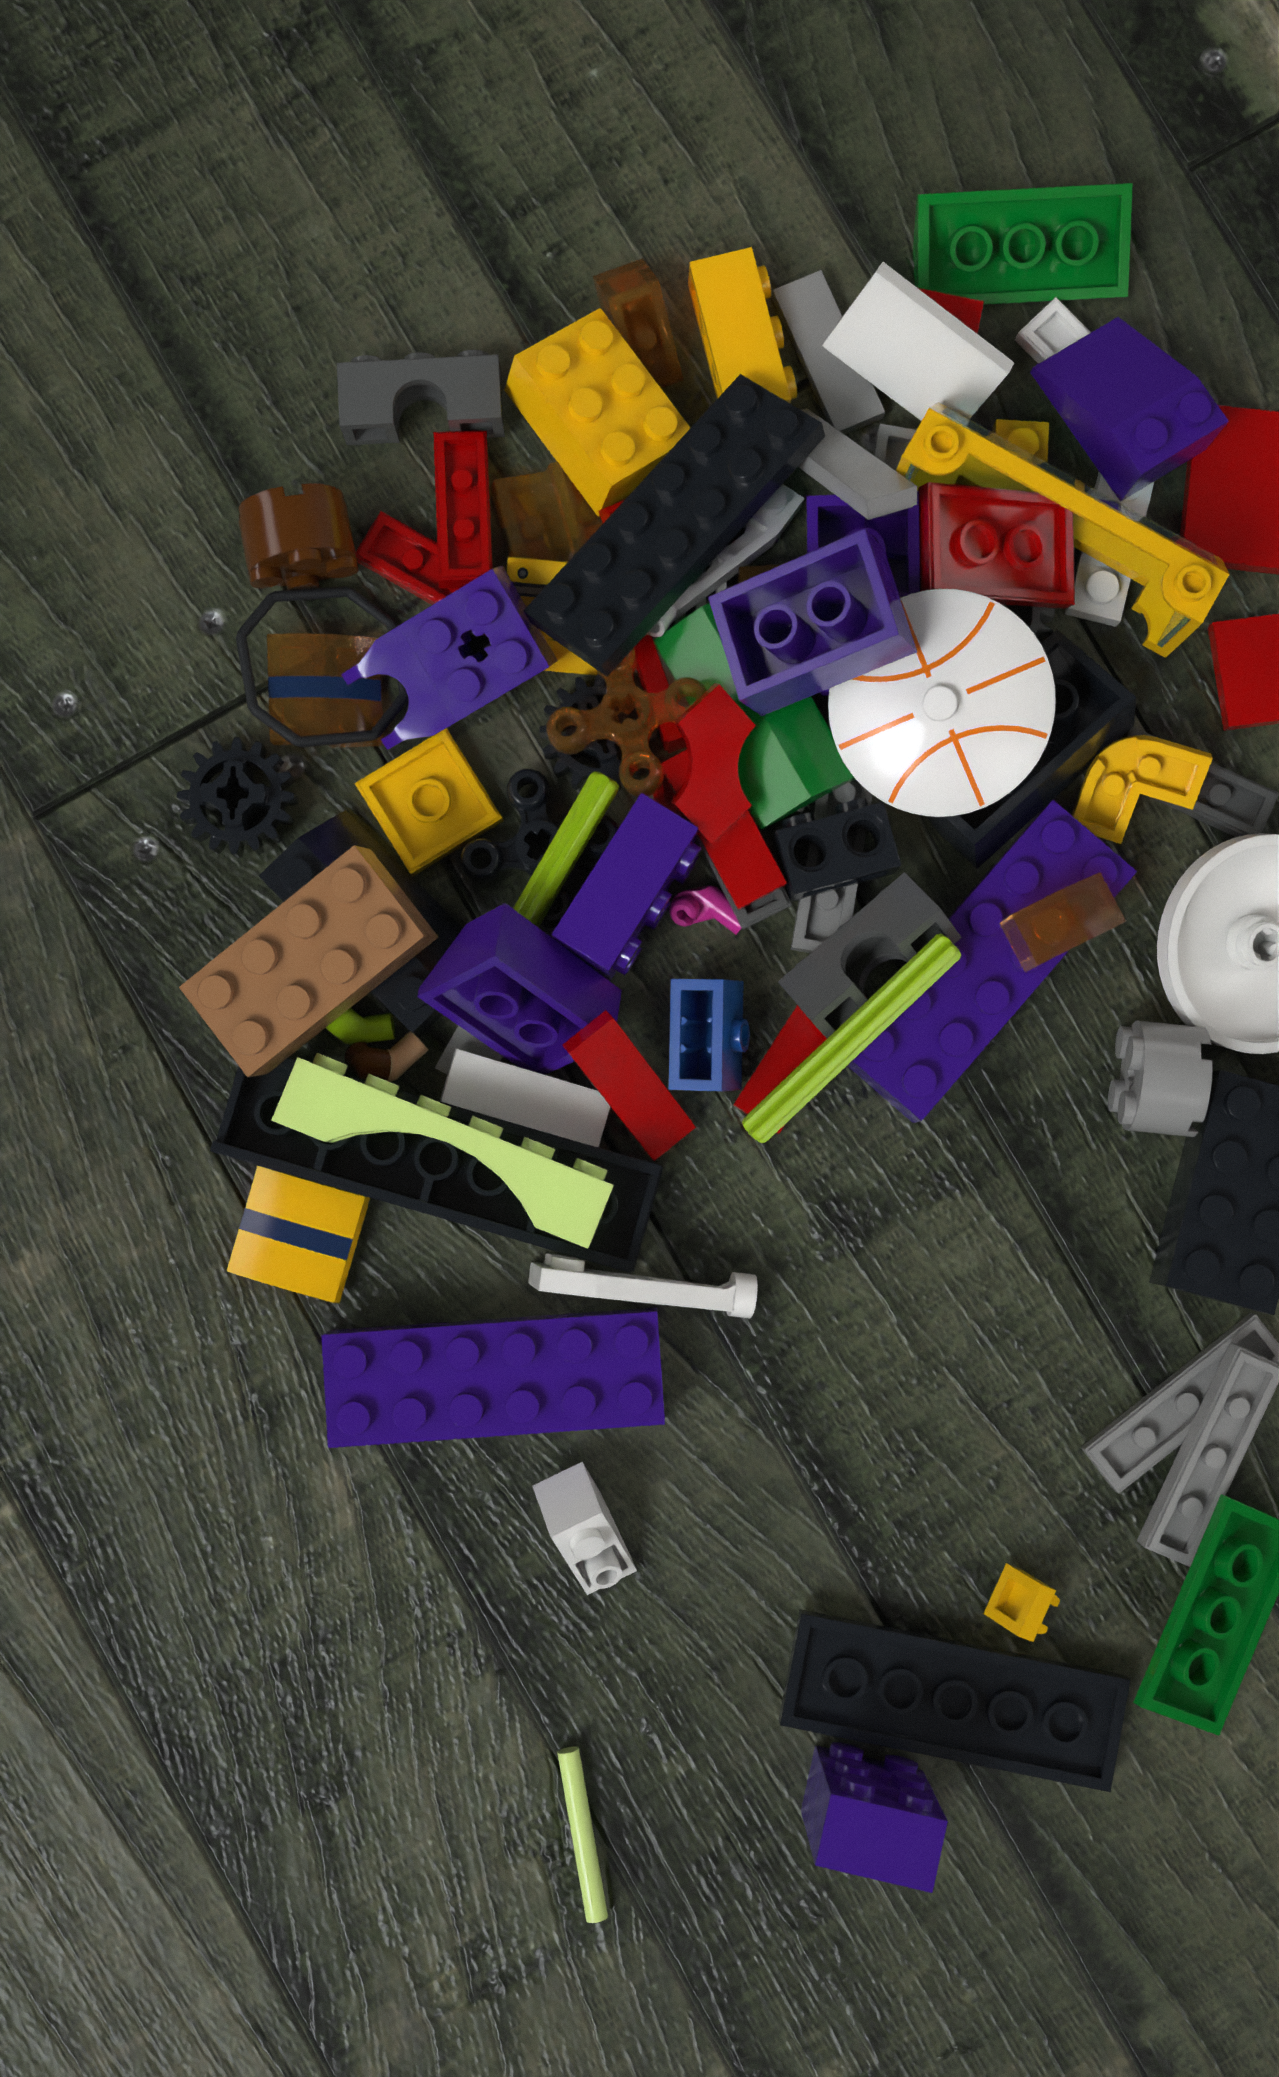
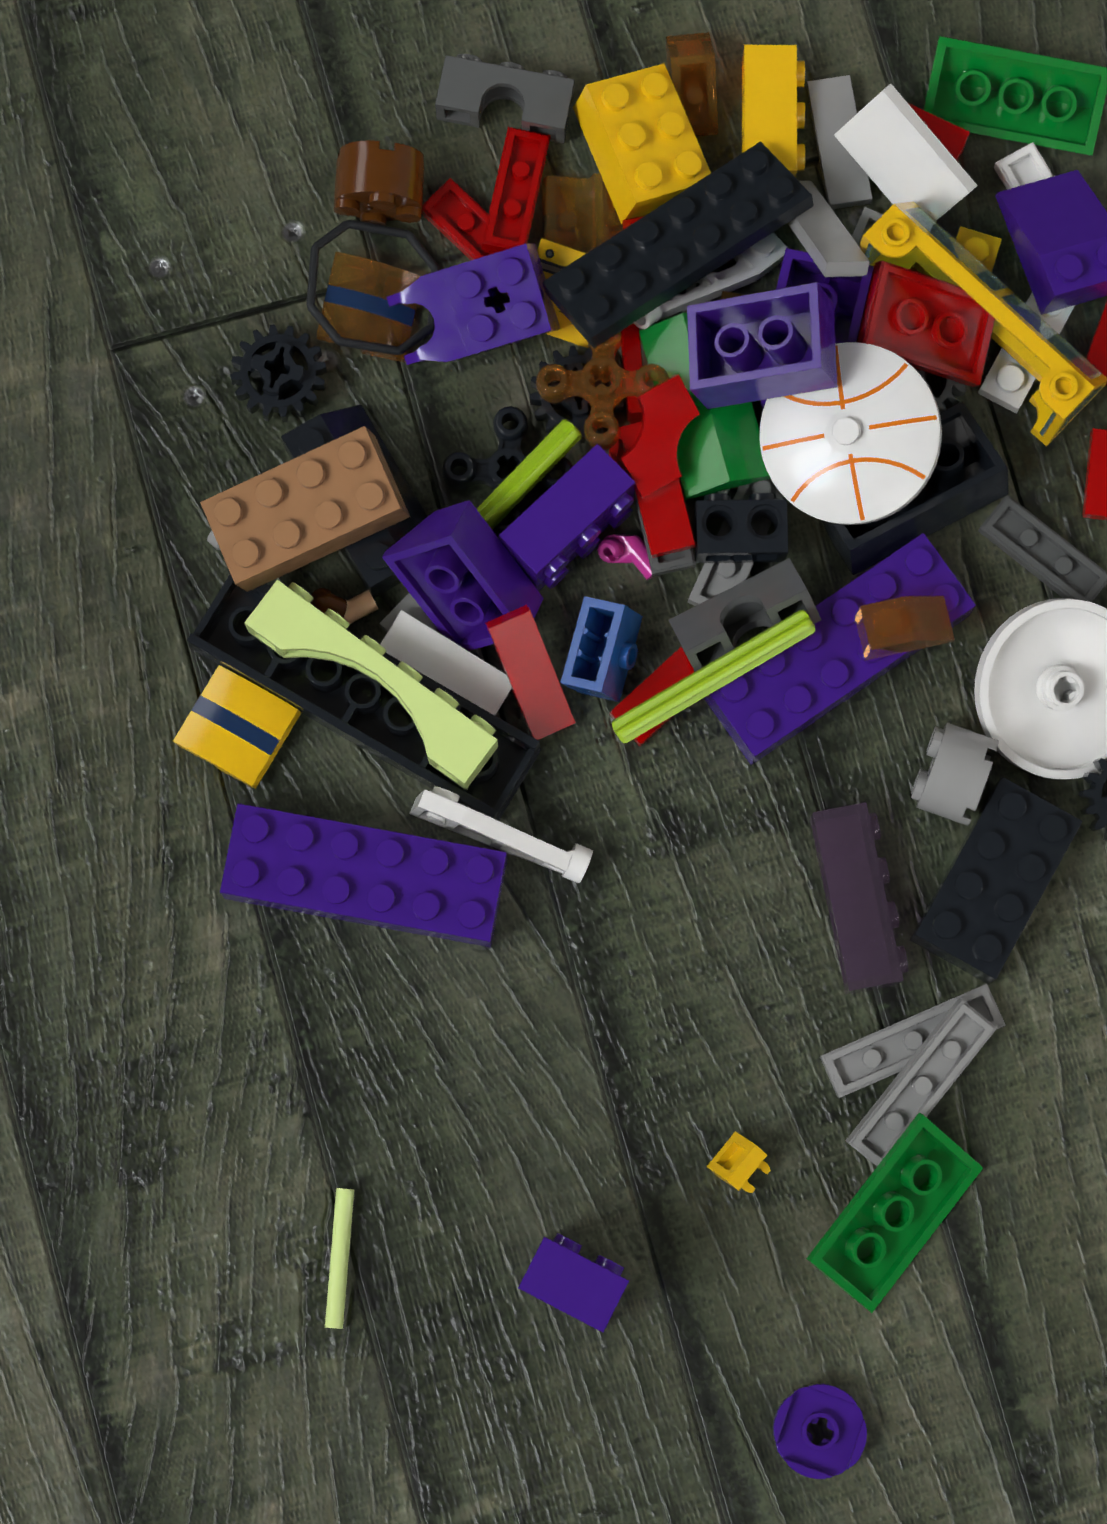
camera: 15 degrees right, 5 degrees down
lime arm [326,1008,395,1045] -> none
yellow tile [355,728,503,877] -> none
white slope [532,1462,637,1595] -> none
black plate [779,1609,1131,1792] -> none
yellow plate [1071,735,1213,844] -> none
none -> dark purple plate [773,1384,867,1479]
none -> clear purple brick [809,802,908,995]

